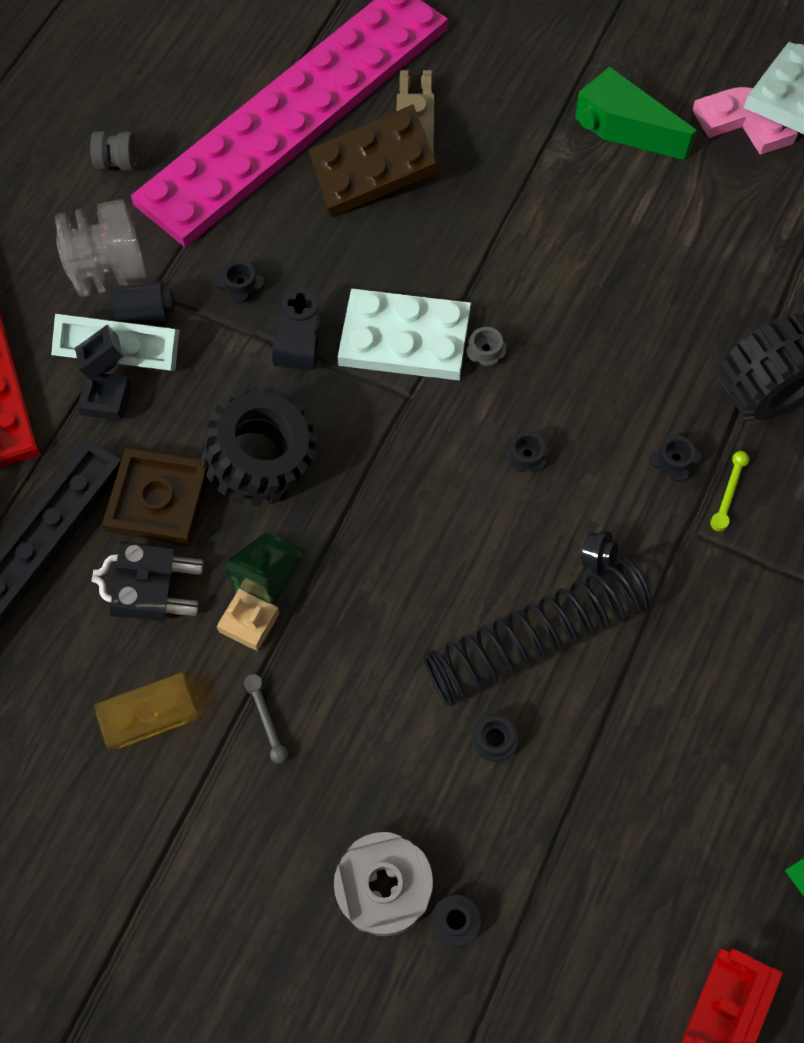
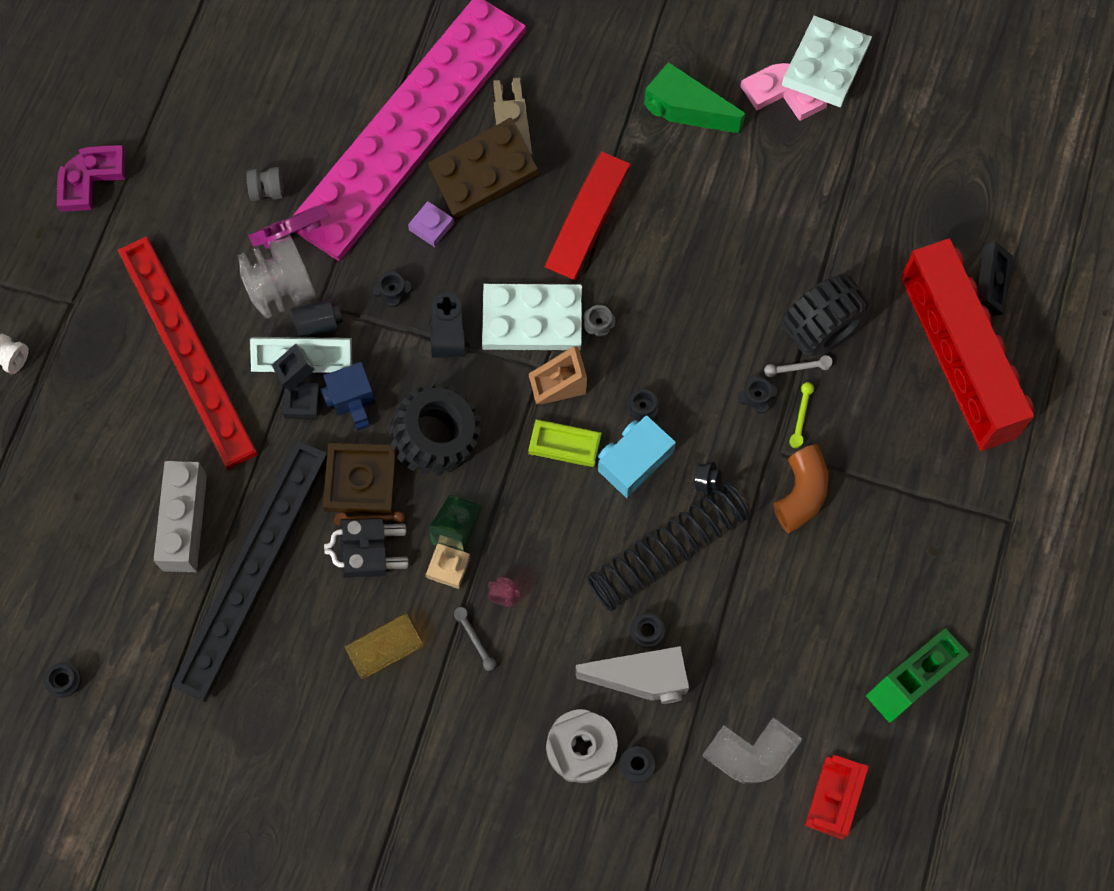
camera: 10 degrees left, 5 degrees up
none -> magenta plate [248,204,330,249]
none -> dark blue brick [321,362,376,431]
none -> reddish brown hinge [334,510,406,527]
none -> medium lavender plate [408,201,454,247]
none -> clear pink plate [487,577,520,607]
none -> lime tile [528,419,601,467]
none -> medium nougat slope [529,346,587,405]
none -> red slope [545,151,631,281]
none -> light grey slope [576,646,689,704]
none -> medium azure brick [598,415,676,498]
none -> clear plate [702,718,802,783]
none -> light grey hinge [764,355,832,377]
none -> dark orange cylinder [773,444,829,533]

